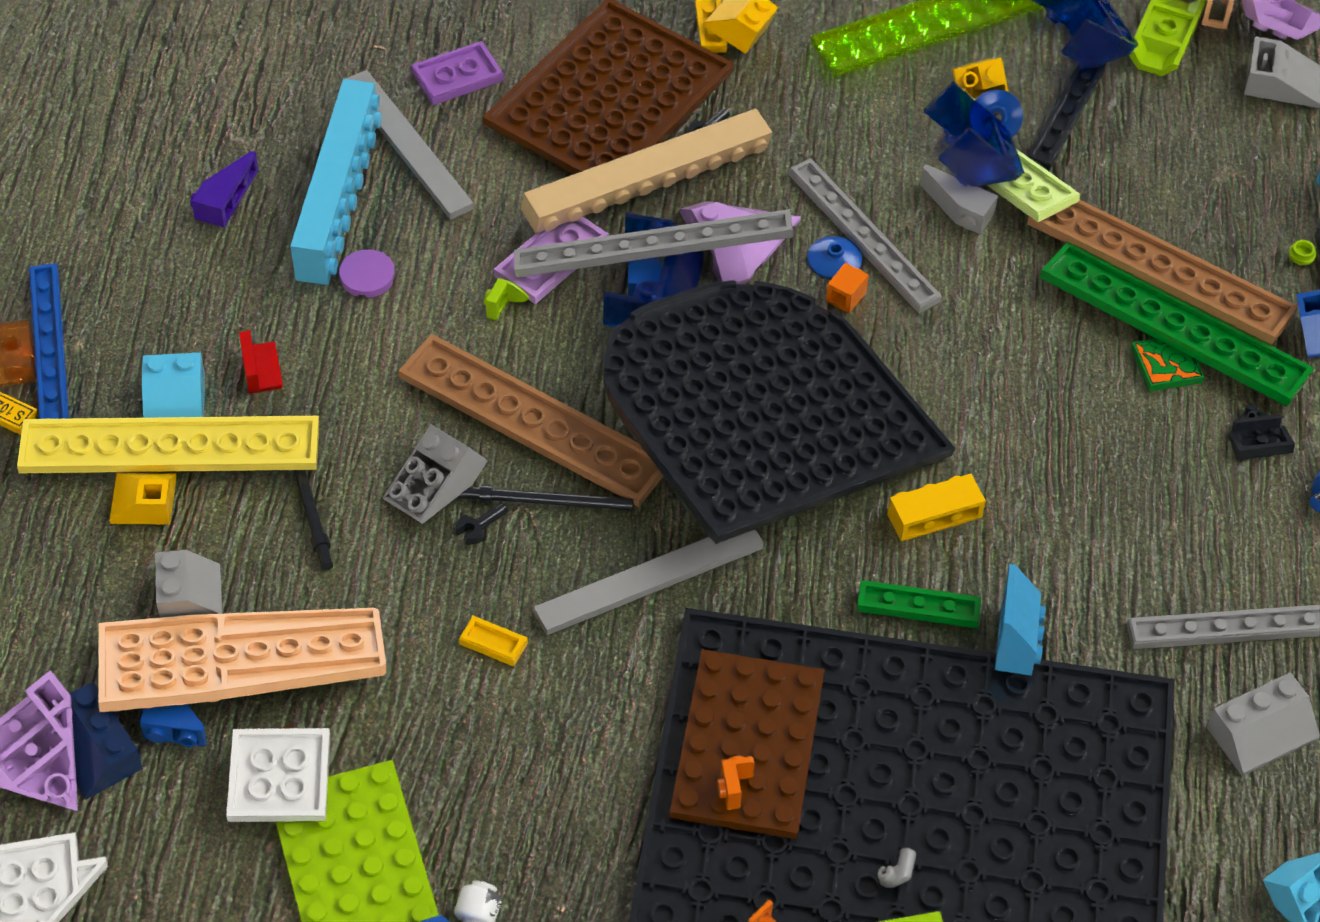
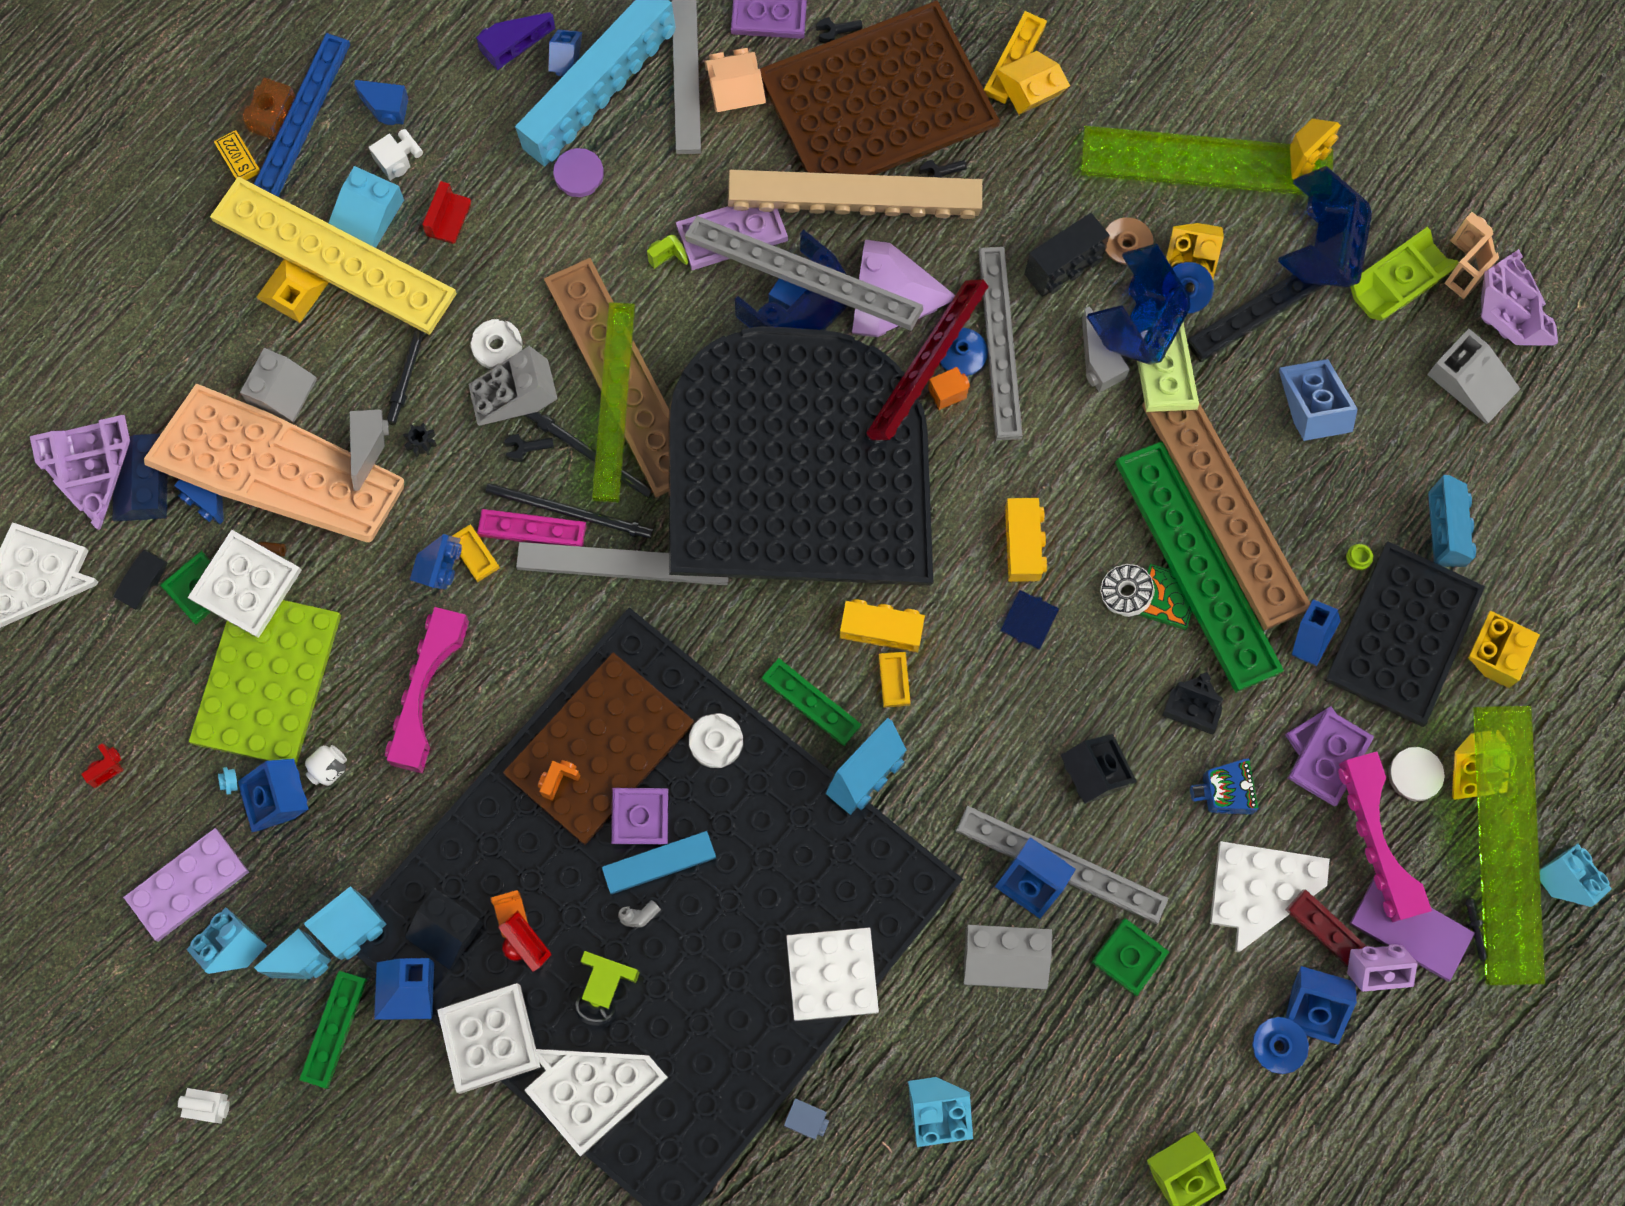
camera: 30 degrees right, 20 degrees up
none -> black slope [113,550,168,610]
none -> green tile [160,550,211,625]
none -> light grey slope [350,409,389,491]
none -> blue slope [354,80,409,125]
none -> white brick [369,129,423,181]
none -> dark pink arch [385,607,469,774]
none -> black gear [403,423,437,457]
none -> blue slope [410,534,462,589]
none -> white tile [471,319,522,369]
none -> dark pink tile [477,509,586,547]
none -> black bar [486,483,654,539]
none -> blue slope [549,29,582,76]
none -> clear neon green plate [592,302,635,502]
none -> dark azure tile [602,831,716,894]
none -> medium lavender tile [611,788,668,844]
none -> white tile [689,714,743,768]
none -> light nougat piece [704,48,766,112]
none -> white plate [787,928,879,1021]
none -> black bar [816,17,863,44]
none -> dark red plate [866,279,989,440]
none -> yellow tile [879,652,911,708]
none -> blue slope [995,837,1076,919]
none -> clear blue piece [1000,590,1059,650]
none -> yellow brick [1005,498,1047,582]
none -> black brick [1024,212,1110,297]
none -> black slope [1060,734,1137,804]
none -> tile [1101,564,1155,617]
none -> medium nougat dish [1105,217,1153,265]
none -> medium blue slope [1279,359,1357,441]

